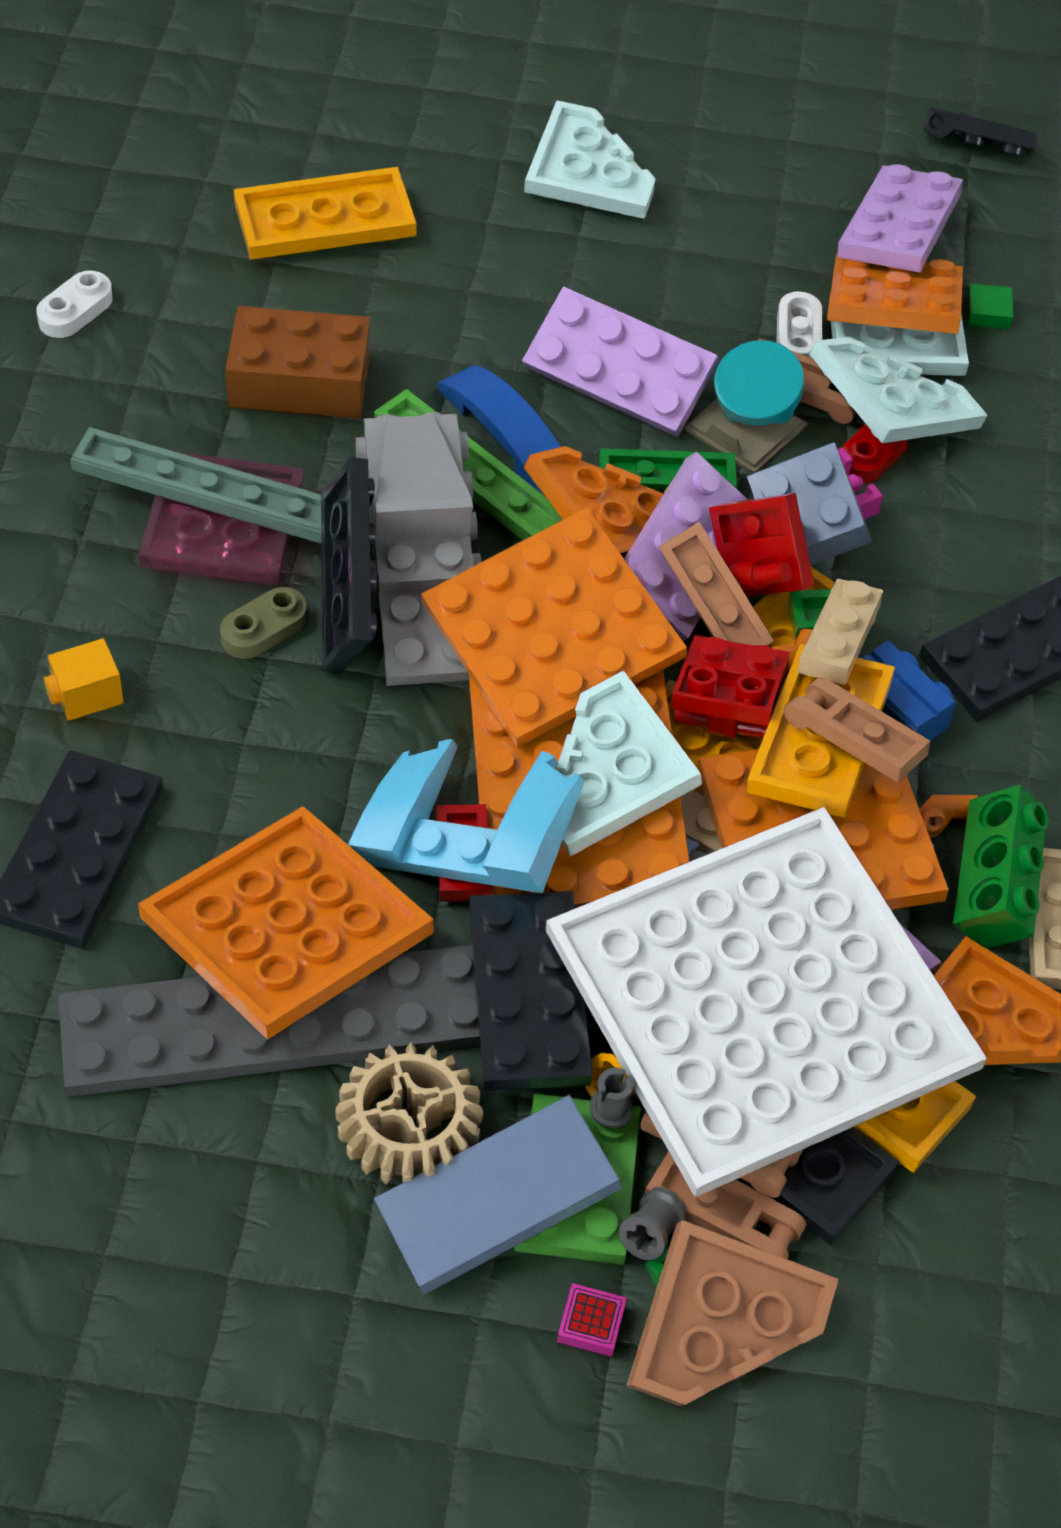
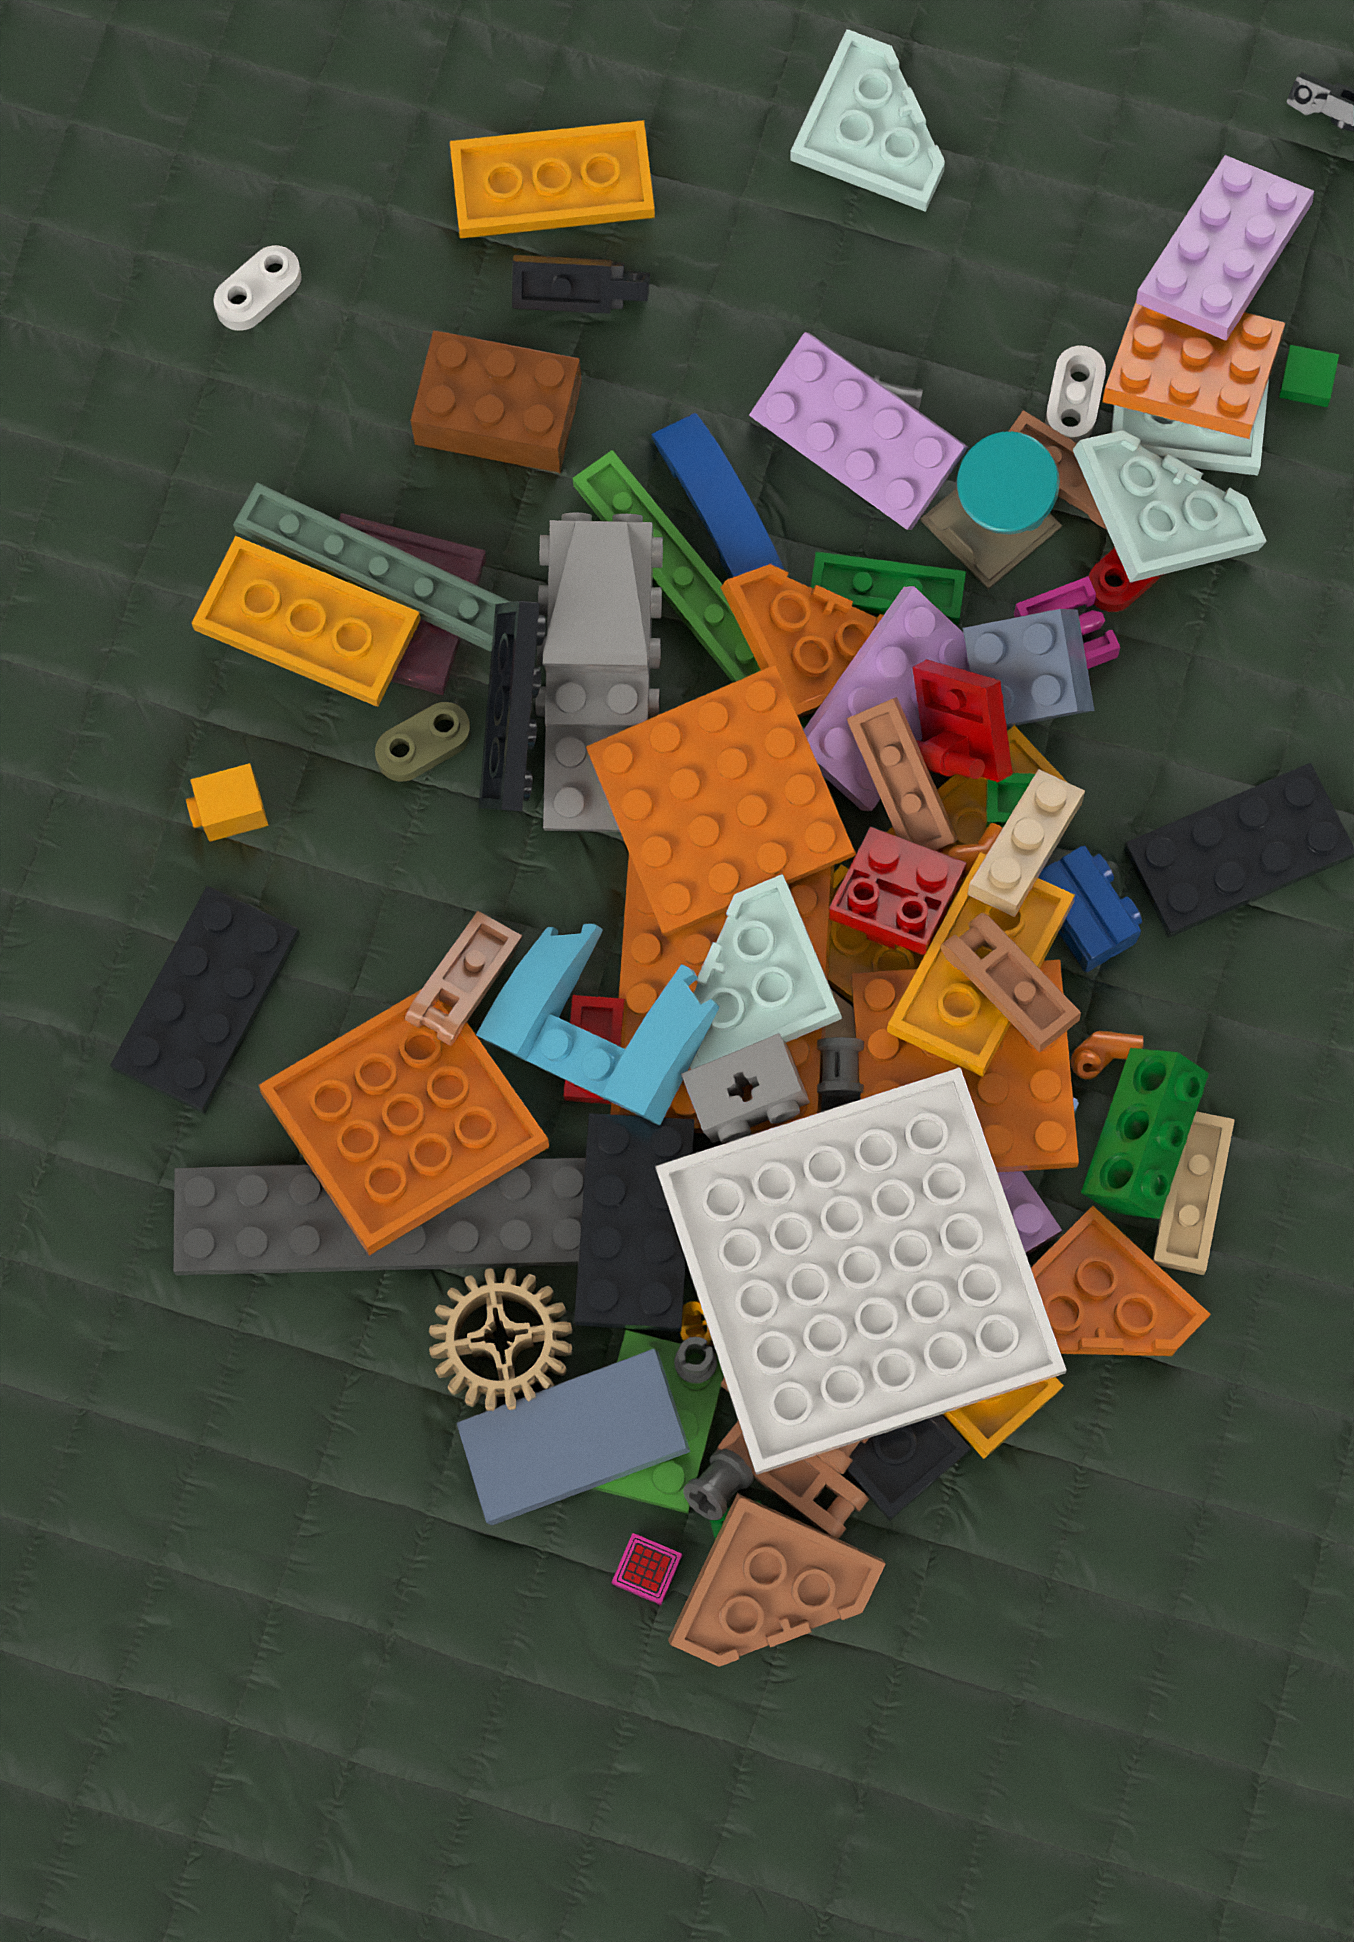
camera: 15 degrees right, 20 degrees up
none -> light orange plate [192,536,421,707]
none -> nougat plate [405,911,522,1046]
none -> black hinge [512,255,650,314]
none -> light grey brick [681,1033,810,1144]
none -> dark grey bush [817,1037,864,1097]

